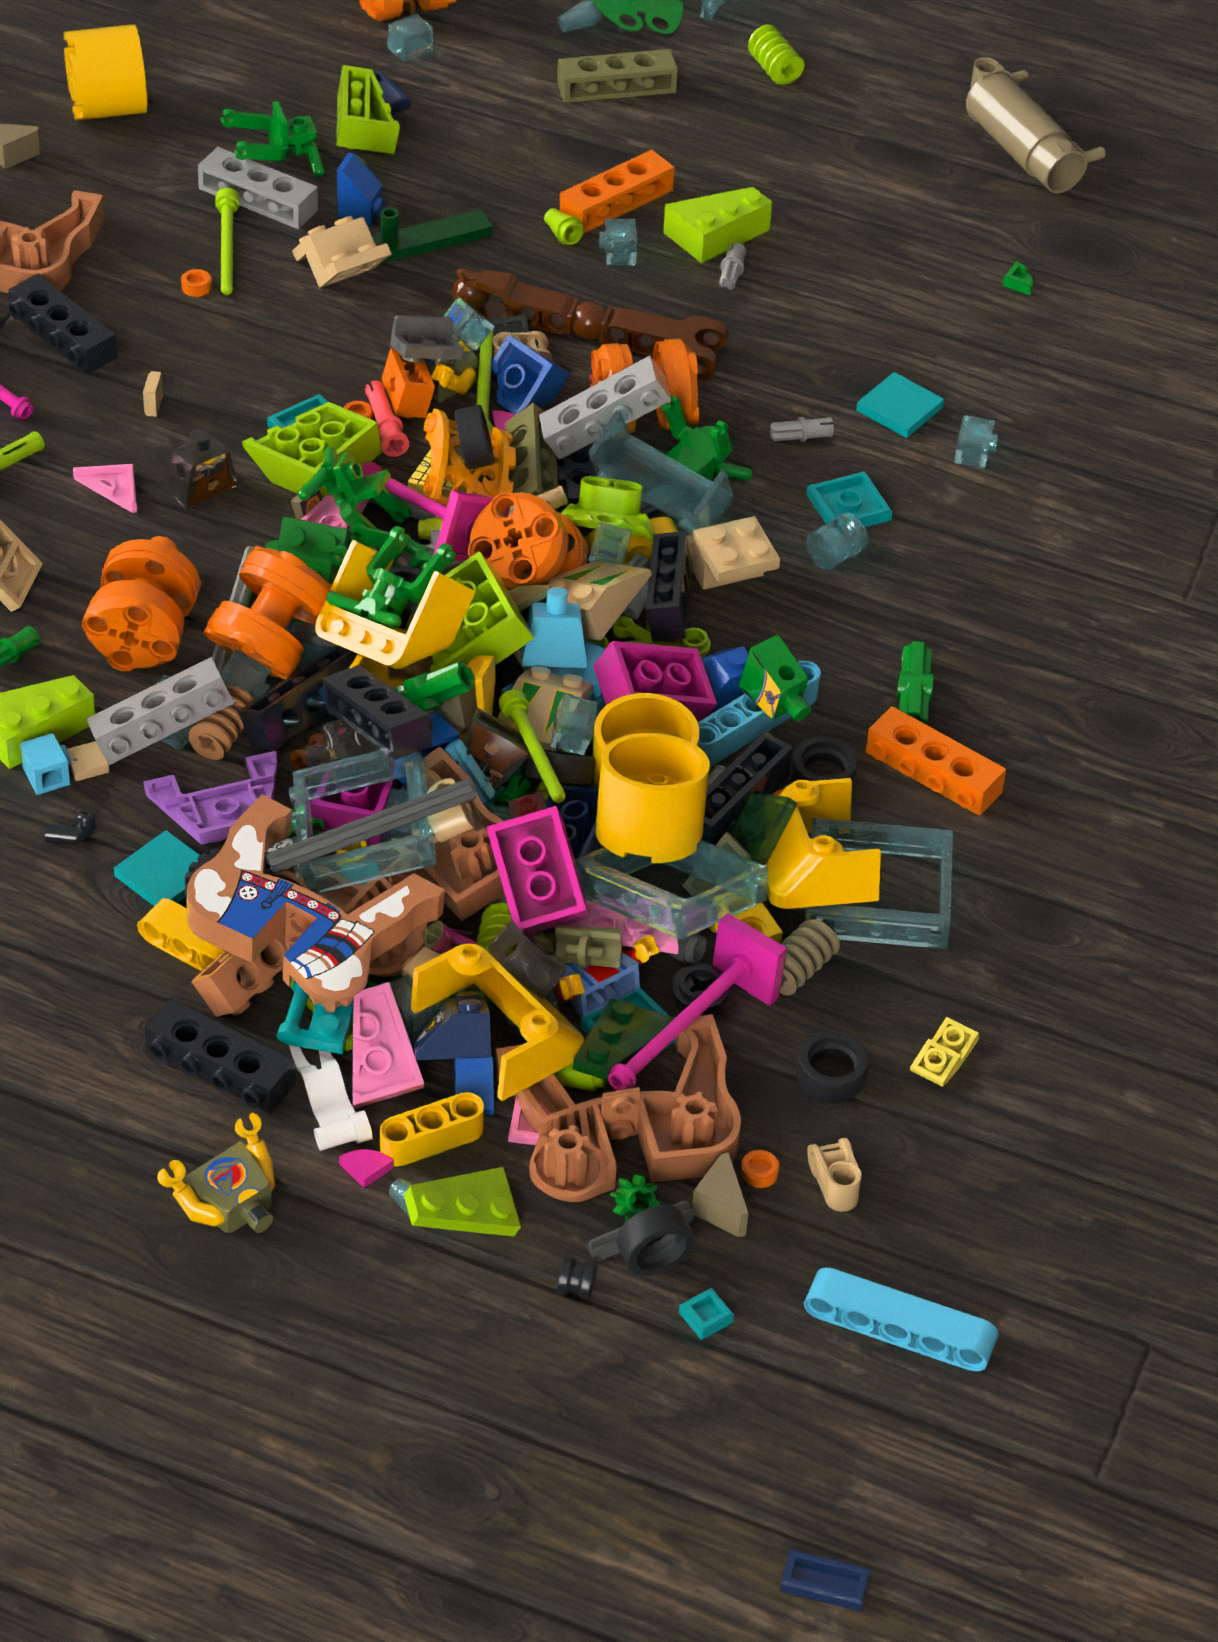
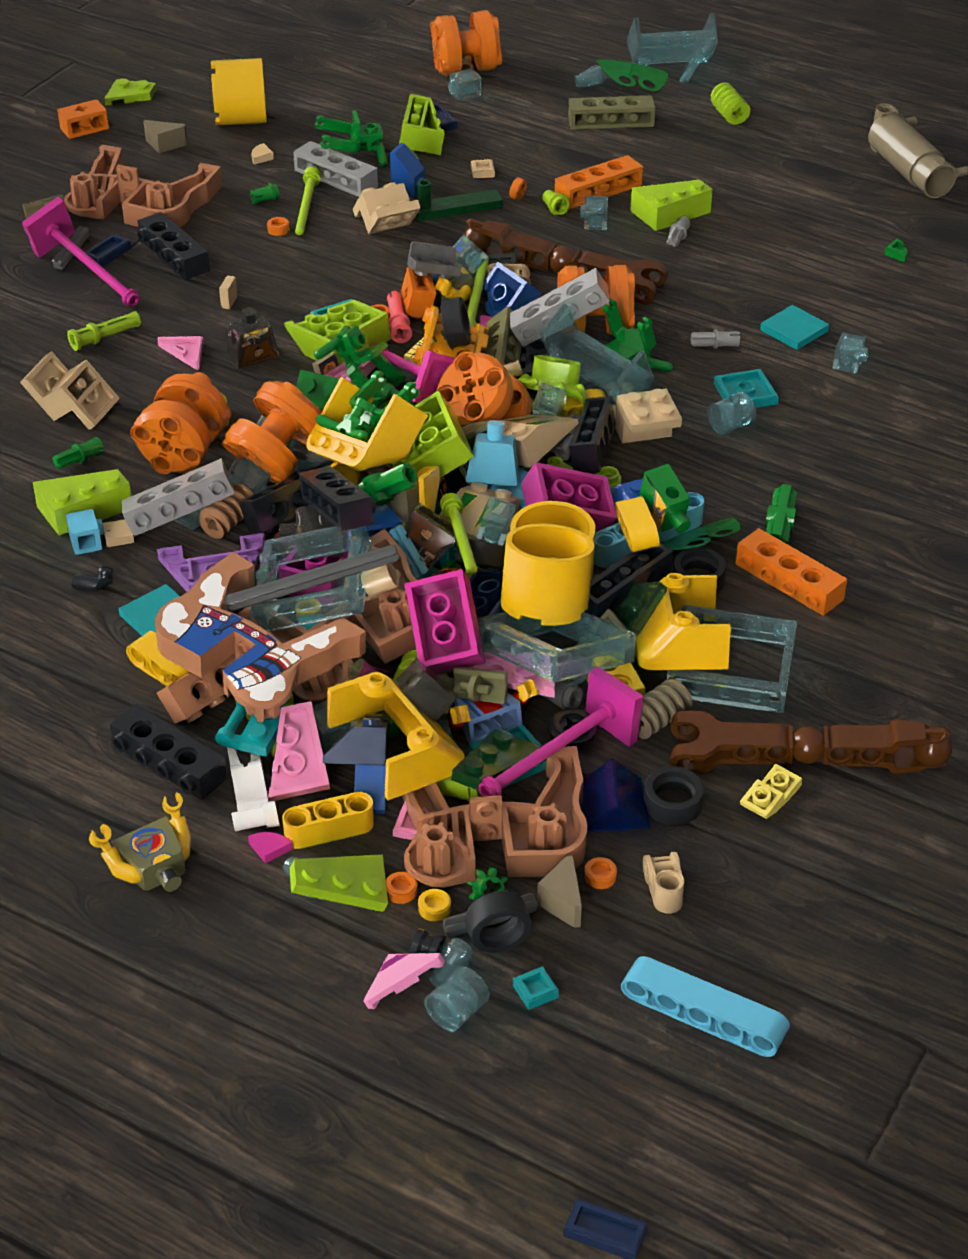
camera: 10 degrees right, 5 degrees down
none -> green pin [249,183,279,204]
none -> tan tile [251,143,273,164]
none -> bright pink tile [363,953,445,1009]
none -> orange tile [386,872,417,904]
none -> yellow tile [418,889,451,922]
none -> clear light blue wheel [424,966,490,1032]
none -> clear light blue cone [429,938,474,990]
none -> tan tile [471,159,495,179]
none -> orange tile [509,177,527,201]
none -> clear blue slope [582,758,650,832]
none -> yellow beam [615,496,660,552]
none -> green piece [661,518,741,550]
none -> reddish brown piece [670,711,953,774]

